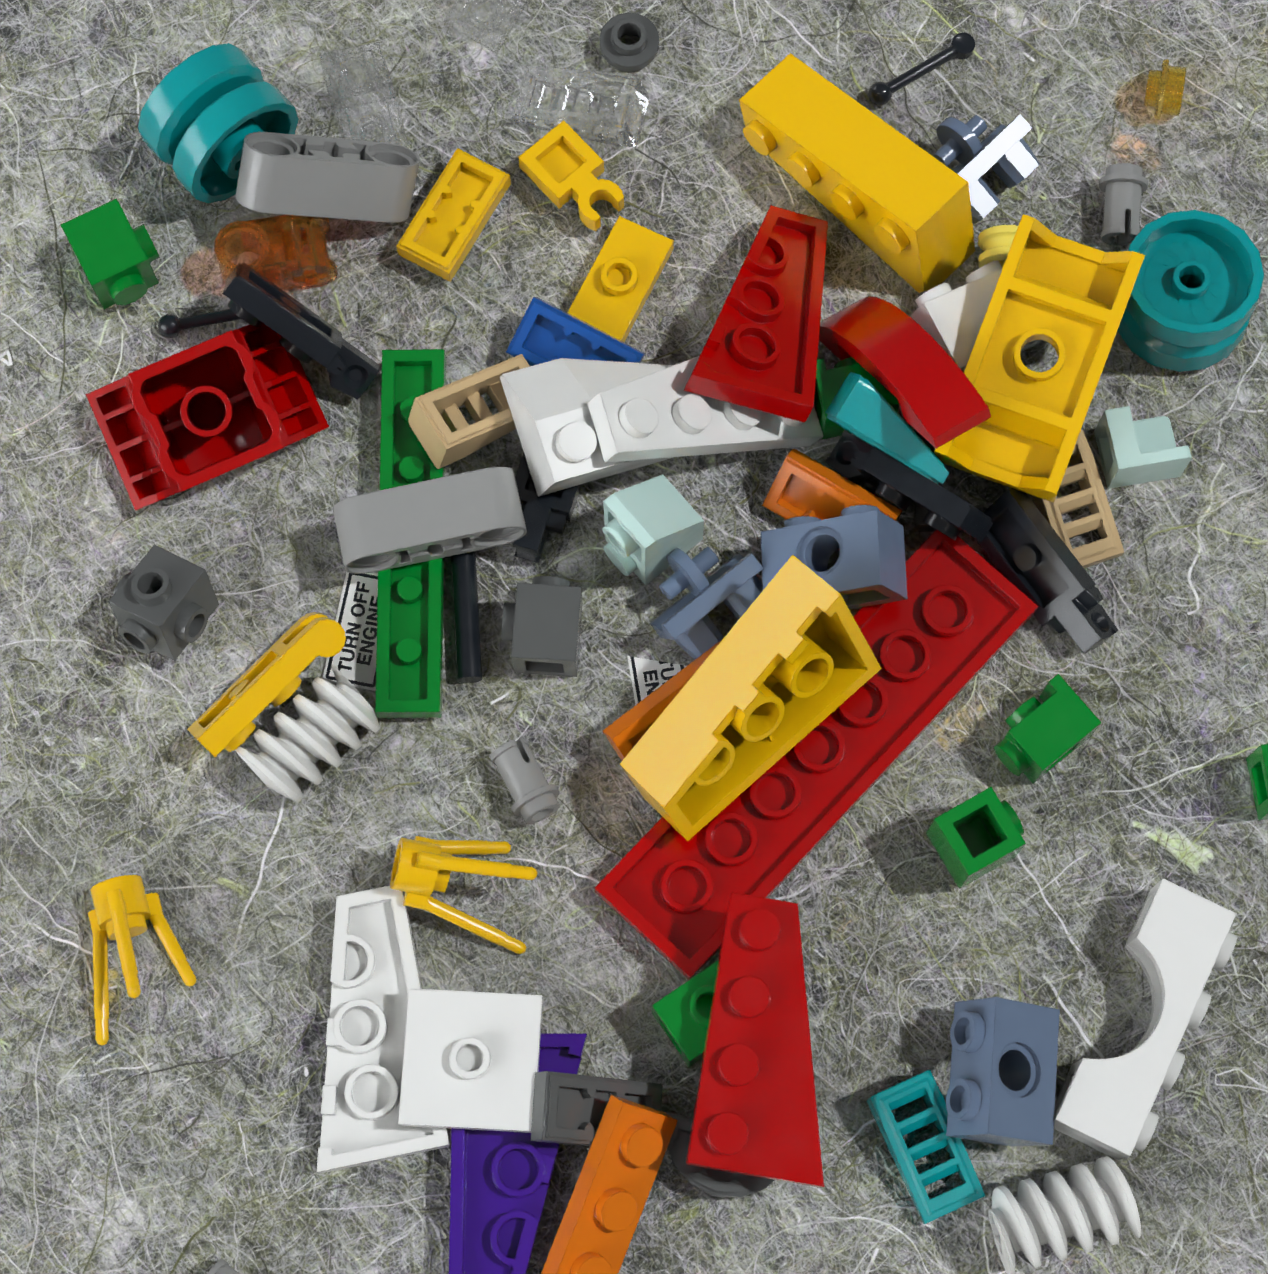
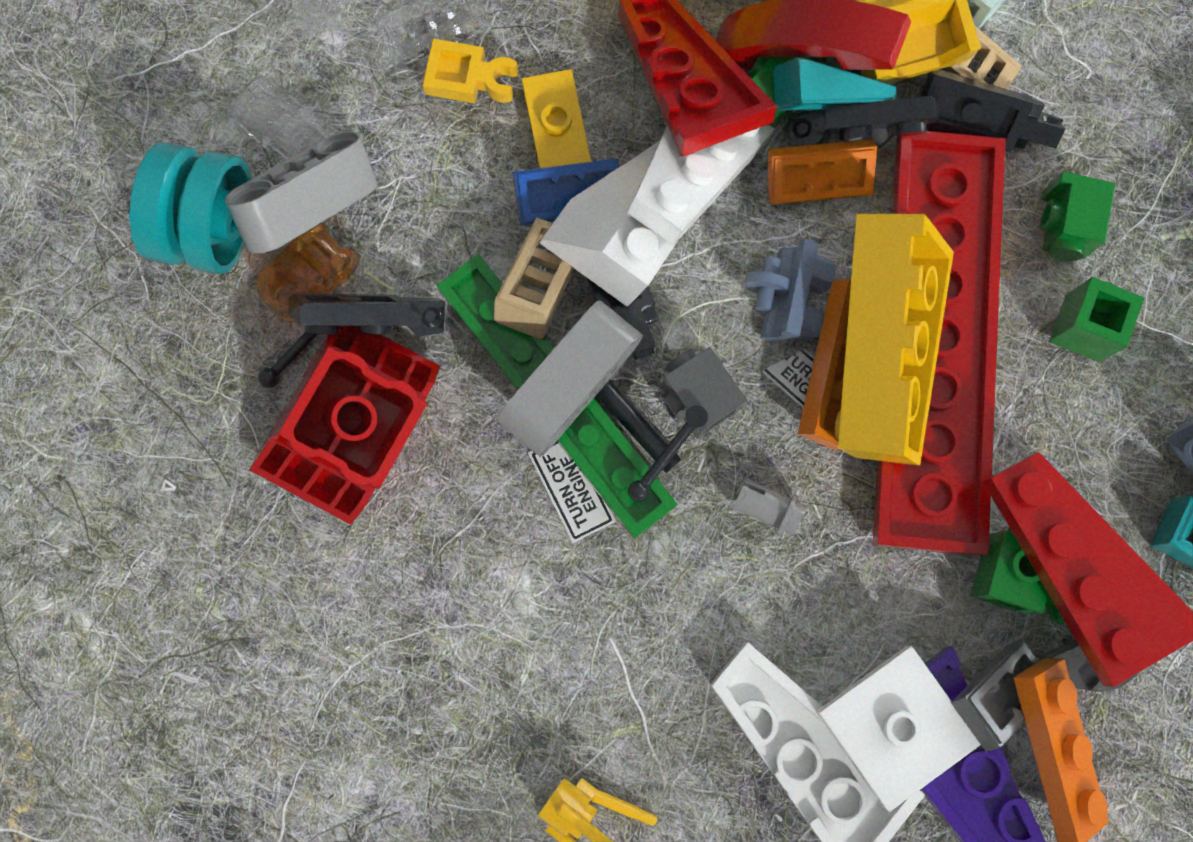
camera: 40 degrees left, 5 degrees up
green brick [61,198,160,309] -> none
dark grey brick [108,545,219,661] -> none
yellow plate [187,612,346,757] -> none
white piece [235,664,381,803] -> none
yellow plant [390,836,538,954] -> none
yellow plate [396,148,511,282] -> none
light aqua slope [602,474,704,586] -> none
sand blue brick [761,505,908,610] -> none
none -> black hinge [628,405,709,502]

